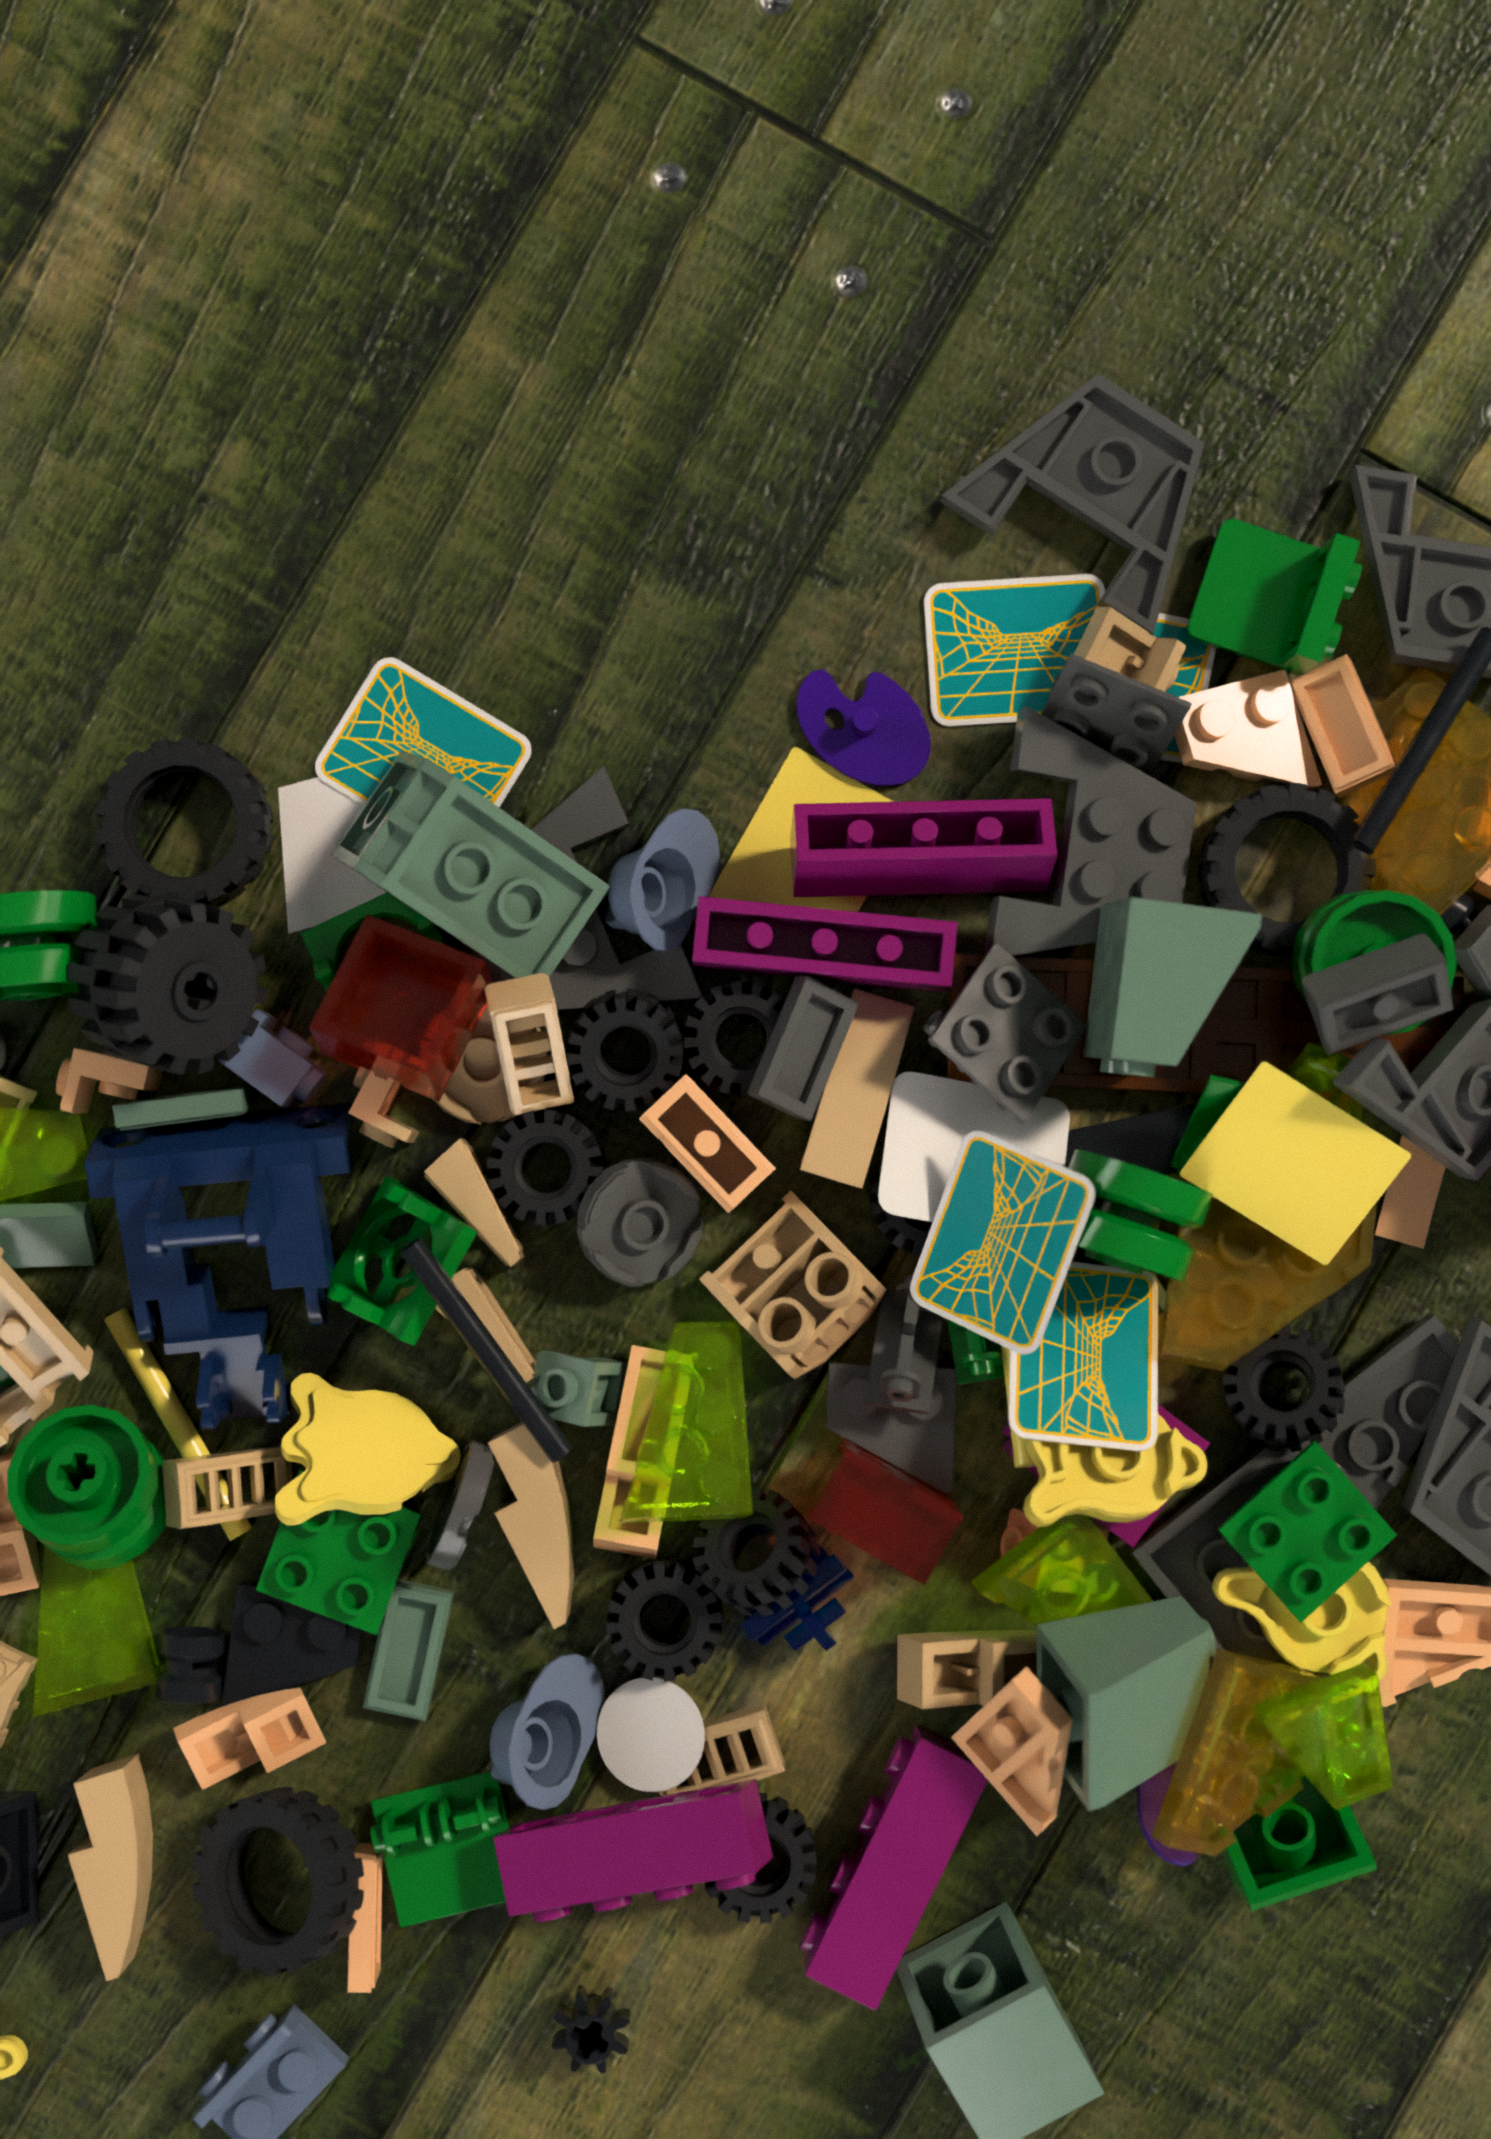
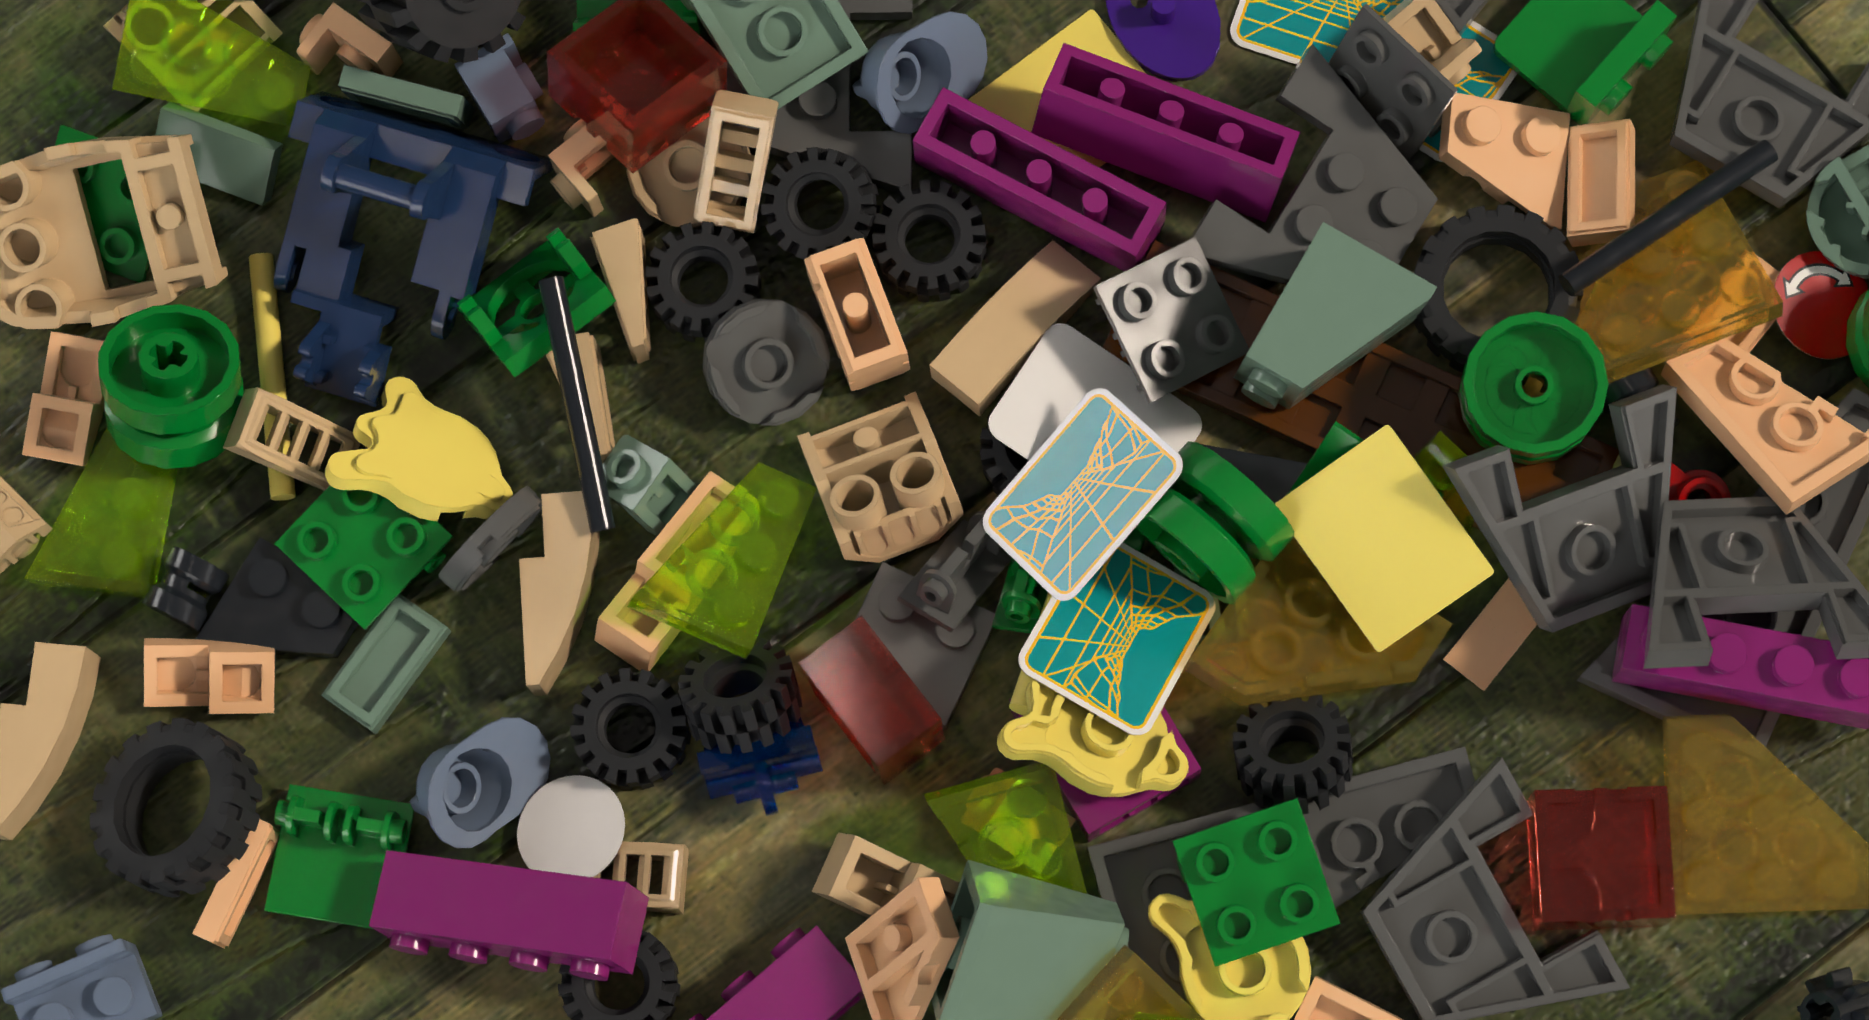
camera: 30 degrees right, 10 degrees down
dark grey tile [747,976,859,1121] -> none
dark grey slope [1302,934,1453,1055] -> none

